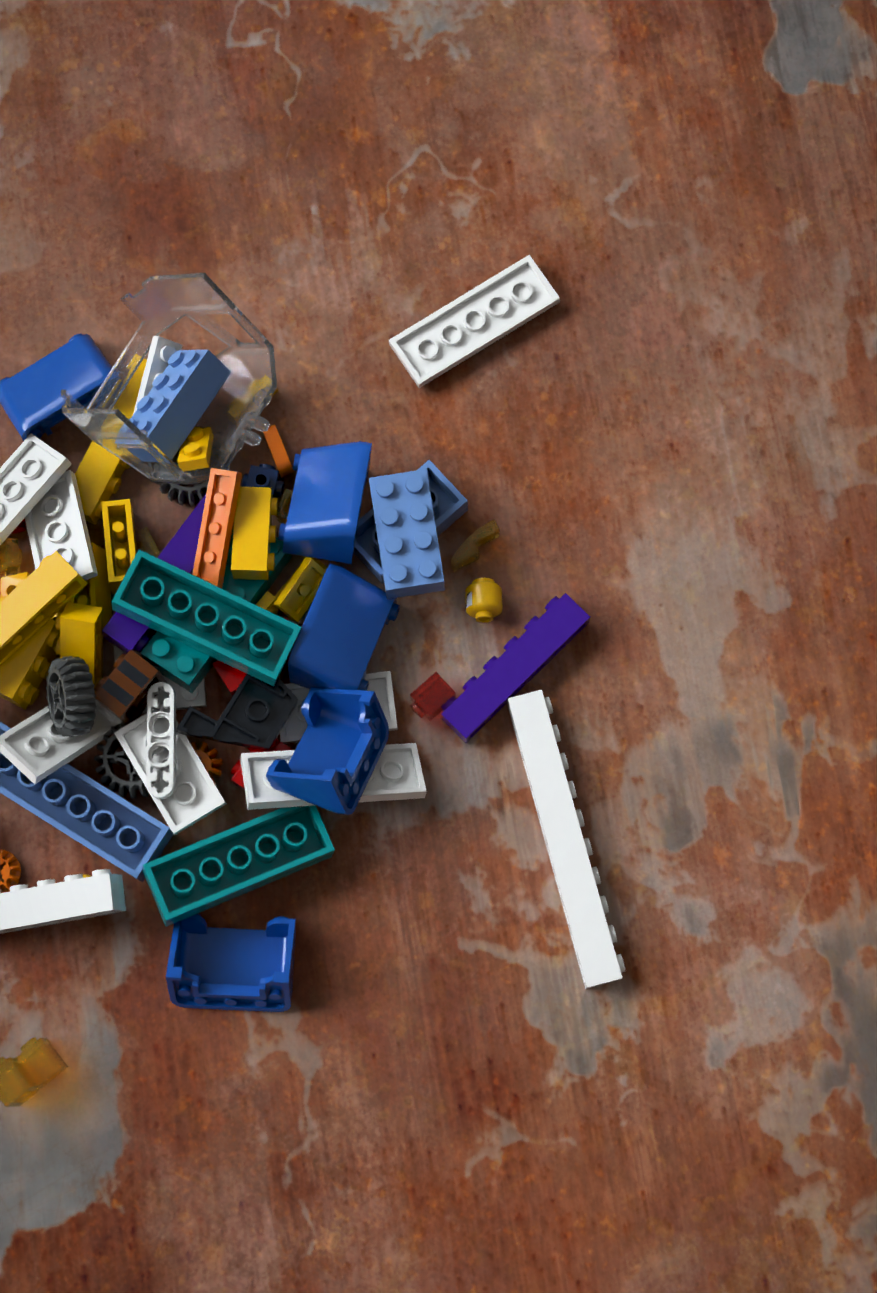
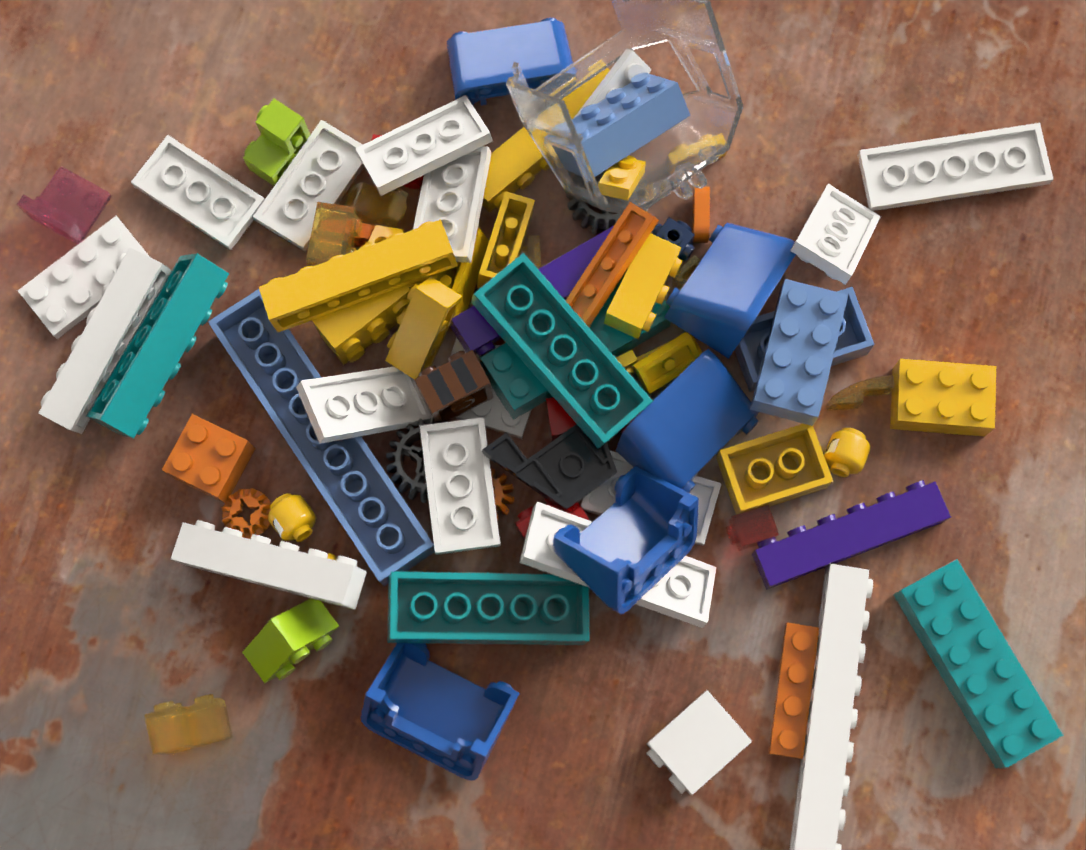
camera: 25 degrees right, 0 degrees up
dark grey gear [46,656,97,737] -> none
white beam [146,682,176,799] -> none
none -> lime brick [242,598,339,683]
none -> yellow head [268,493,316,542]
none -> white brick [646,690,752,795]
none -> yellow brick [716,424,833,517]
none -> orange plate [768,622,819,759]
none -> white plate [790,184,880,285]
none -> yellow brick [890,359,996,437]
none -> teal brick [893,559,1064,769]

